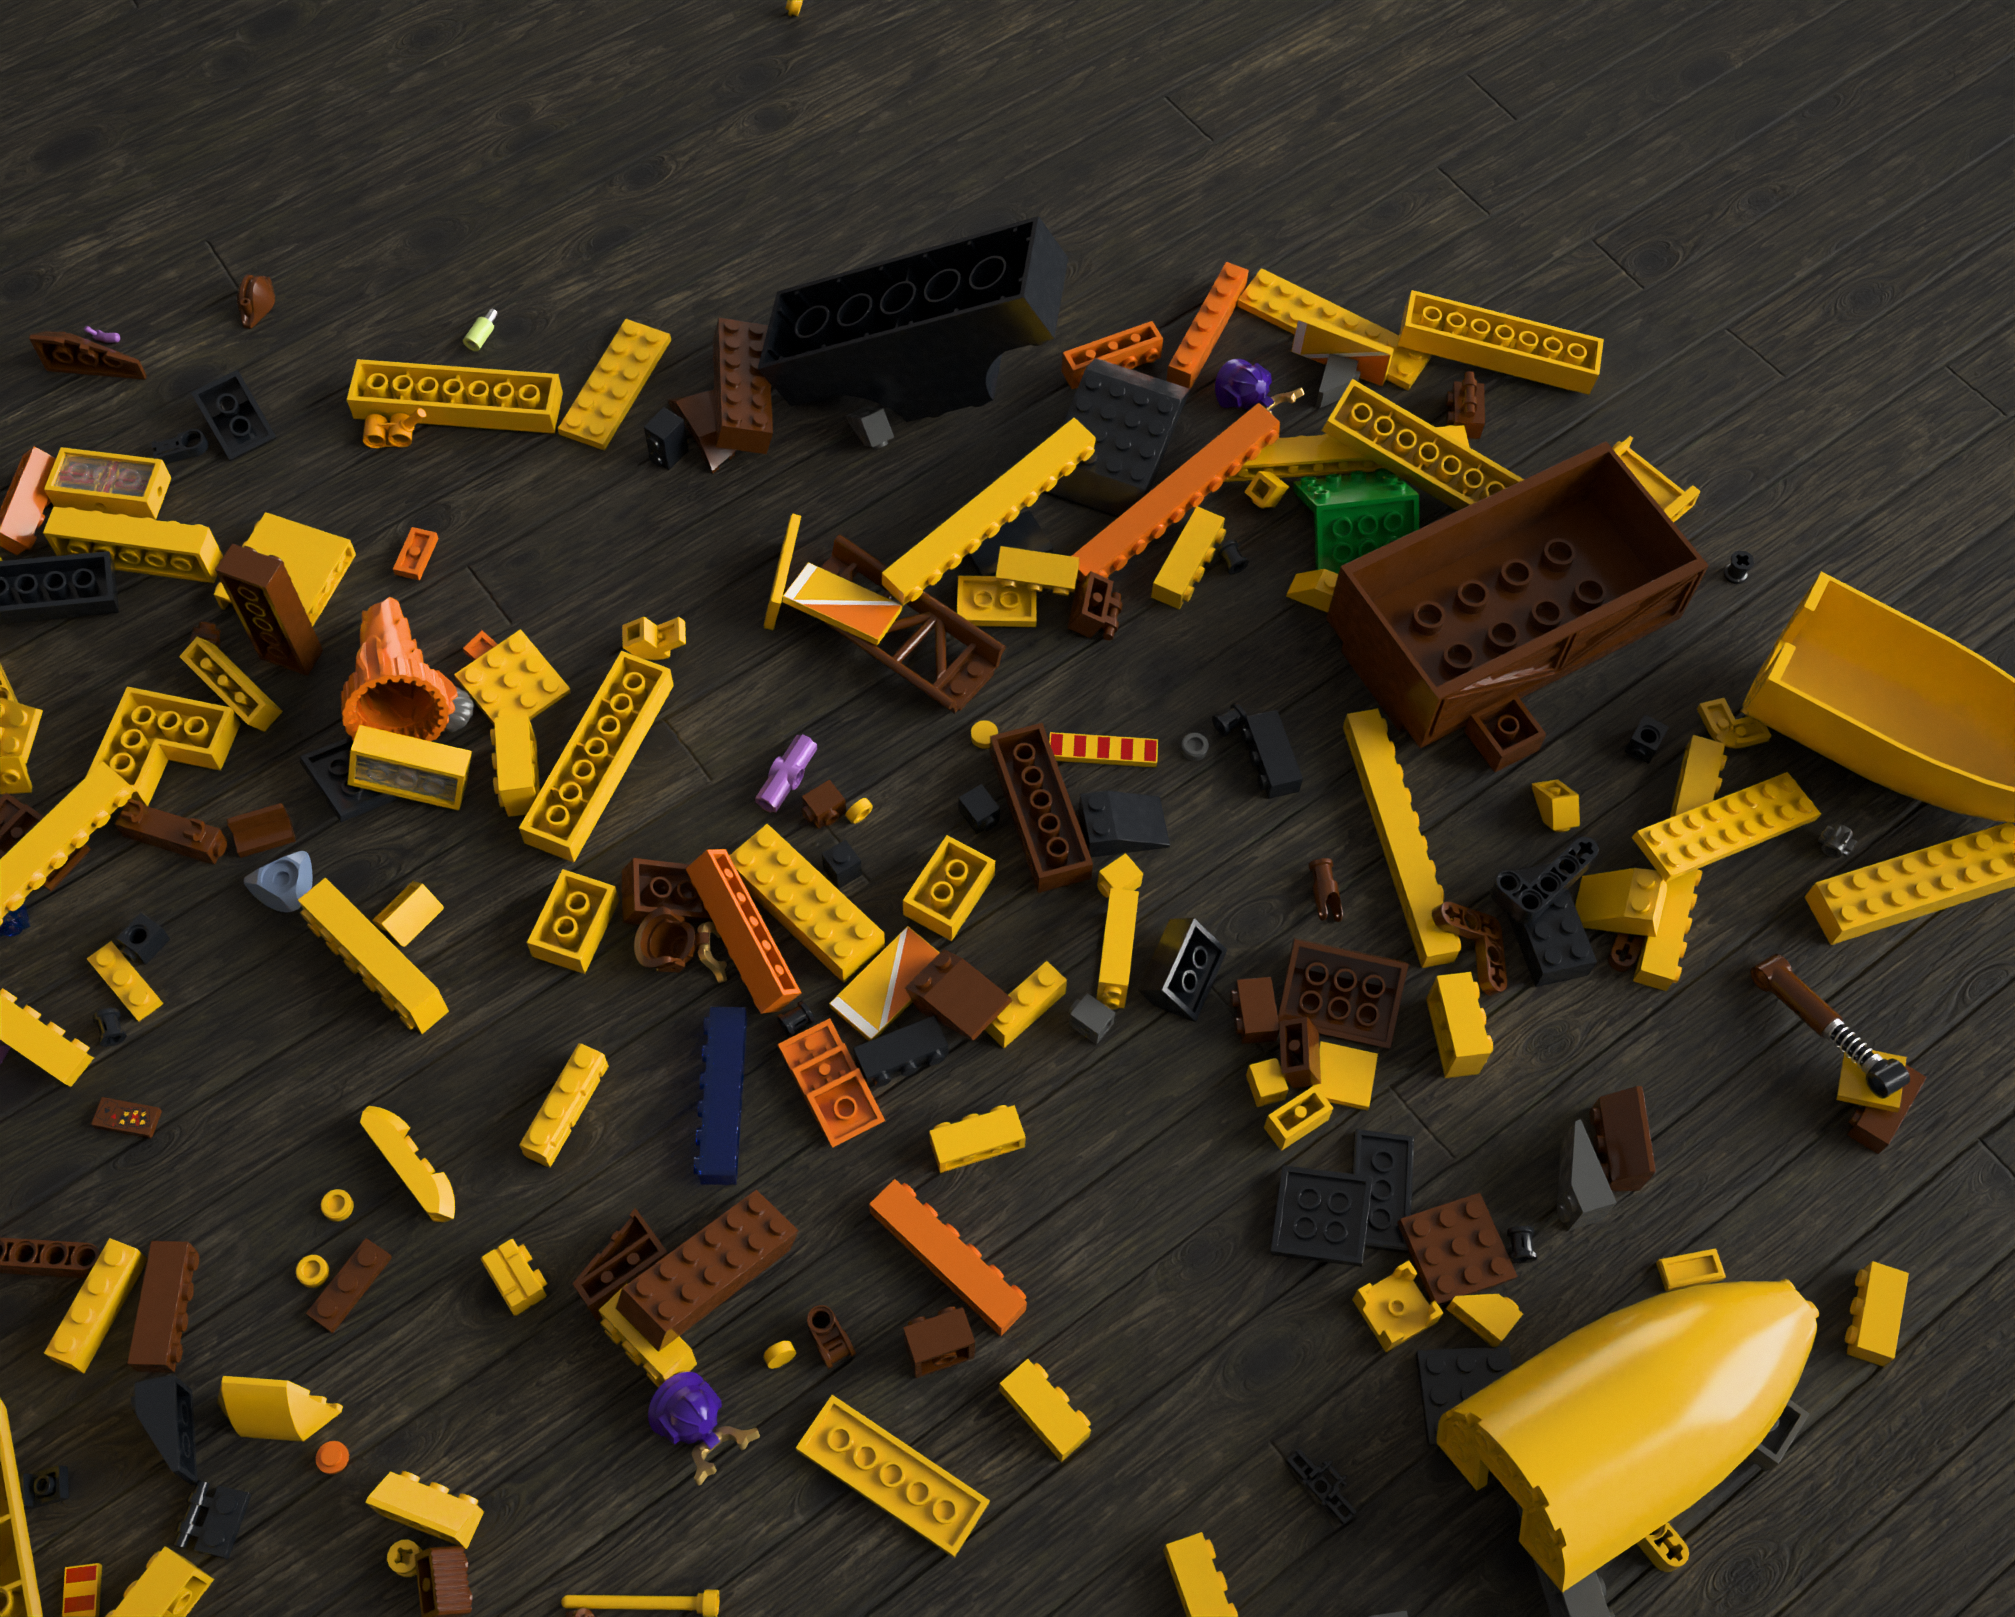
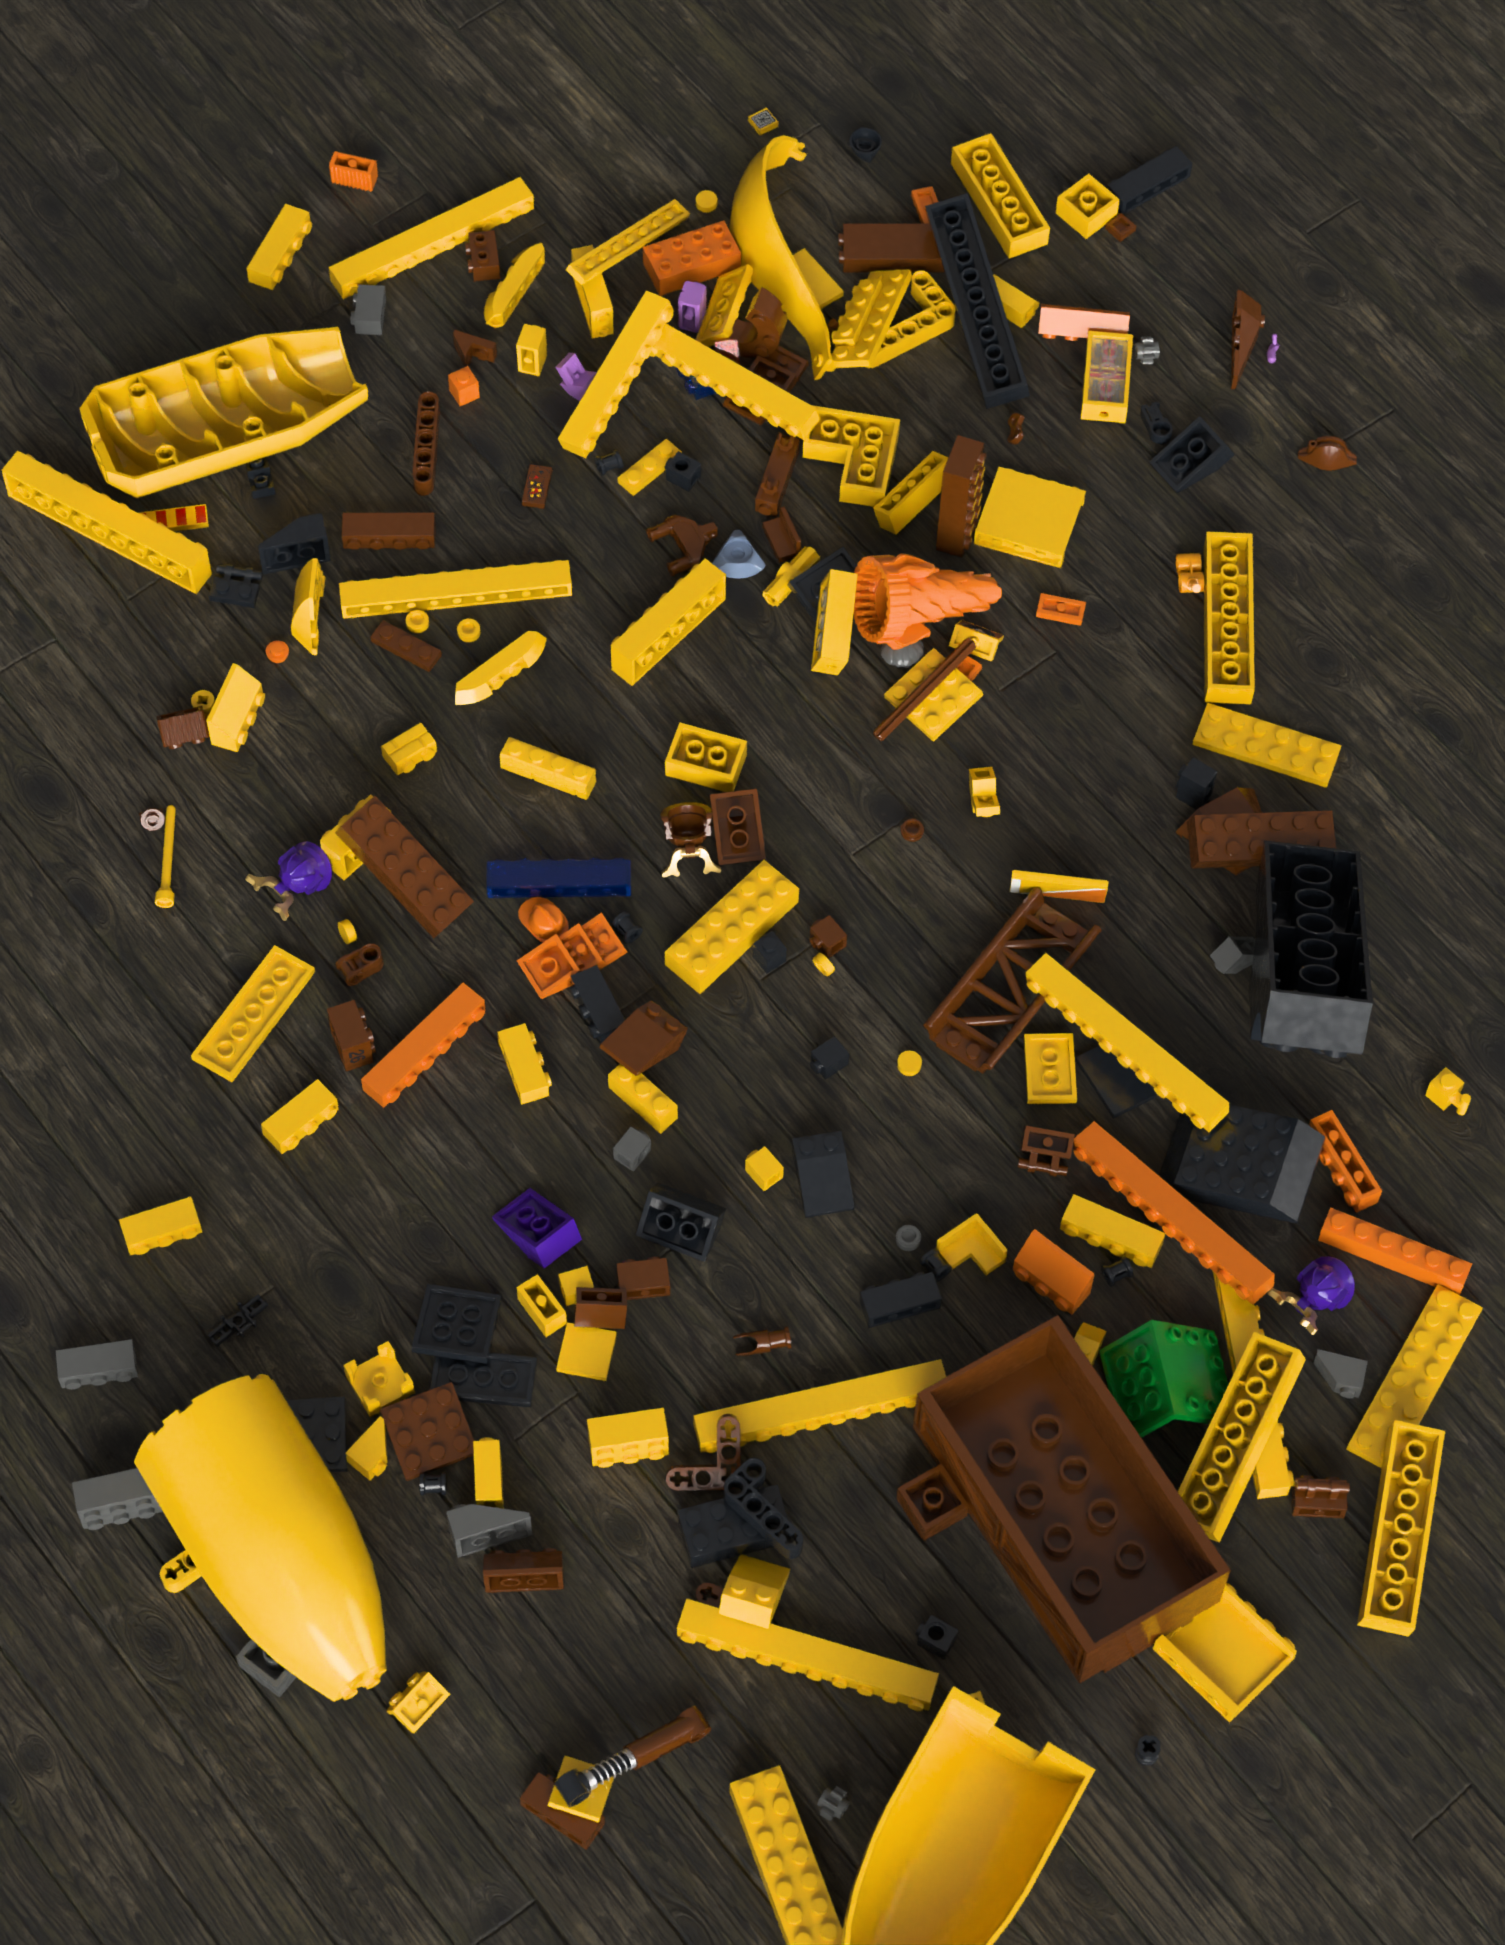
camera: 90 degrees right, 0 degrees up
yellow brick [43,507,223,583] -> none
yellow brick [44,1238,148,1374] -> none
yellow panel [372,881,444,947] -> none
yellowish green piece [463,309,497,351] -> none
yellow brick [490,714,540,817] -> none
yellow brick [519,651,674,862] -> none
reddish brown wedge [573,1208,668,1321] -> none
orange brick [686,849,801,1014] -> none
medium lavender piece [755,734,817,813] -> none
tile [782,562,902,645] -> none
tile [829,926,940,1041] -> none
yellow brick [903,835,995,941] -> none
reddish brown brick [989,723,1093,893] -> none
yellow brick [996,546,1079,596] -> none
tile [1049,732,1158,767] -> none
yellow window [1097,888,1139,1010] -> none
yellow brick [1245,471,1289,509] -> none
reddish brown slope [1278,938,1409,1049] -> none
yellow tile [1291,314,1394,386] -> none
yellow slope [1532,779,1580,832] -> none
yellow plate [1632,772,1821,882] -> none
yellow tile [1656,1248,1726,1291] -> none
yellow brick [1845,1261,1909,1366] -> none
none -> yellow brick [339,560,572,619]
none -> yellow bracket [386,1672,450,1733]
none -> yellow brick [473,1437,504,1509]
none -> dark purple slope [492,1188,582,1269]
none -> orange piece [518,897,569,942]
none -> reddish brown connector [646,515,718,577]
none -> yellow piece [762,546,820,606]
none -> reddish brown axle [873,638,976,741]
none -> reddish brown plate [900,818,924,842]
none -> yellow panel [936,1213,1007,1275]
none -> yellow panel [949,620,1004,661]
none -> reddish brown piece [1007,413,1025,445]
none -> orange slope [1013,1229,1094,1315]
none -> dark grey gear [1134,336,1160,365]

